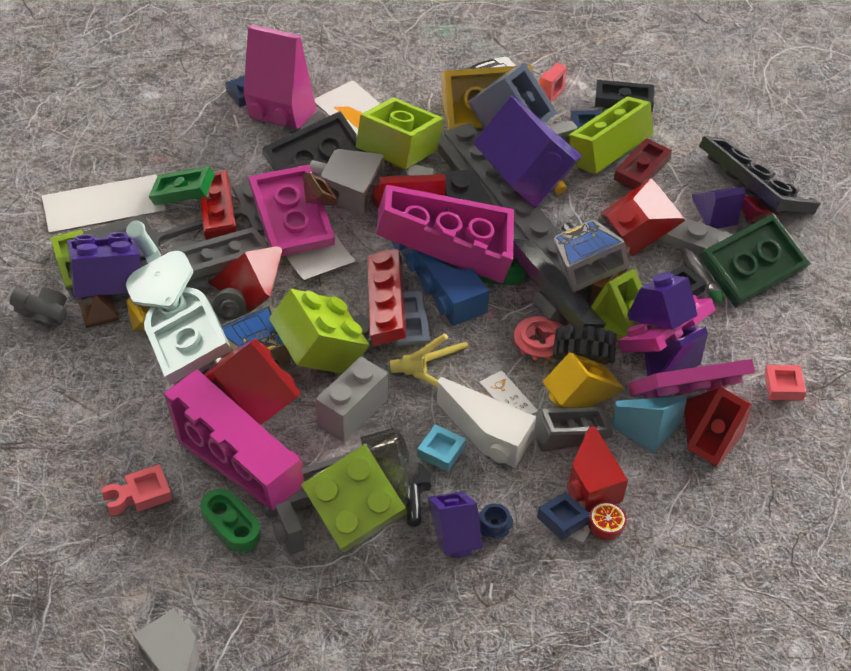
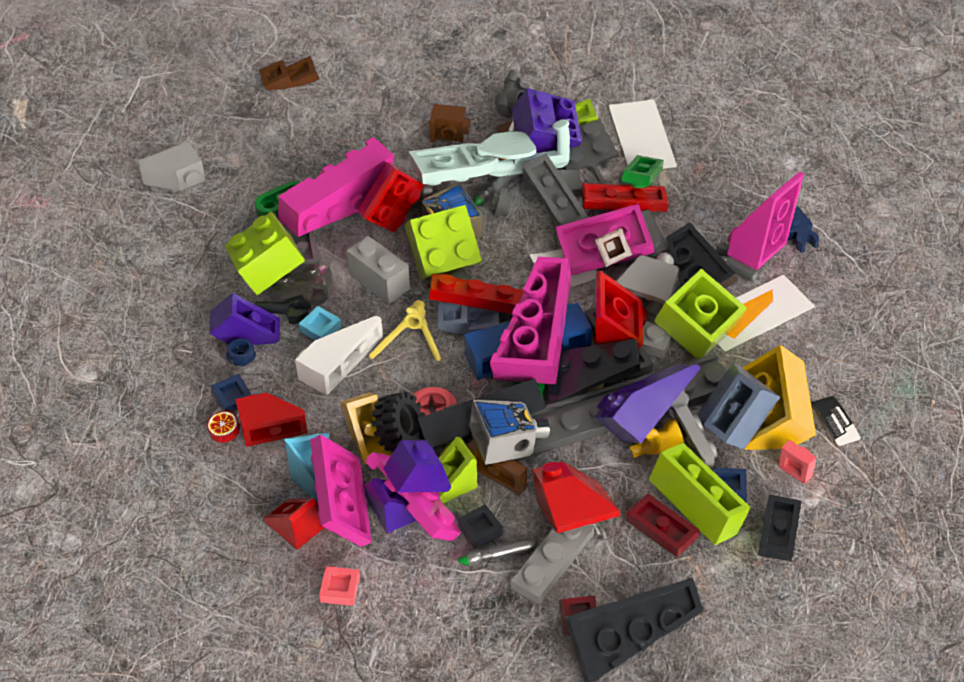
camera: 100 degrees right, 0 degrees up
coral plate [101,464,172,516] -> none
red slope [208,246,283,311] -> none
white sticker [480,370,538,414] -> none
dark grey slope [534,407,613,451] -> none
dark purple slope [692,187,745,229] -> none
dark green tile [698,213,811,308] -> none
none -> reddish brown brick [429,104,471,143]

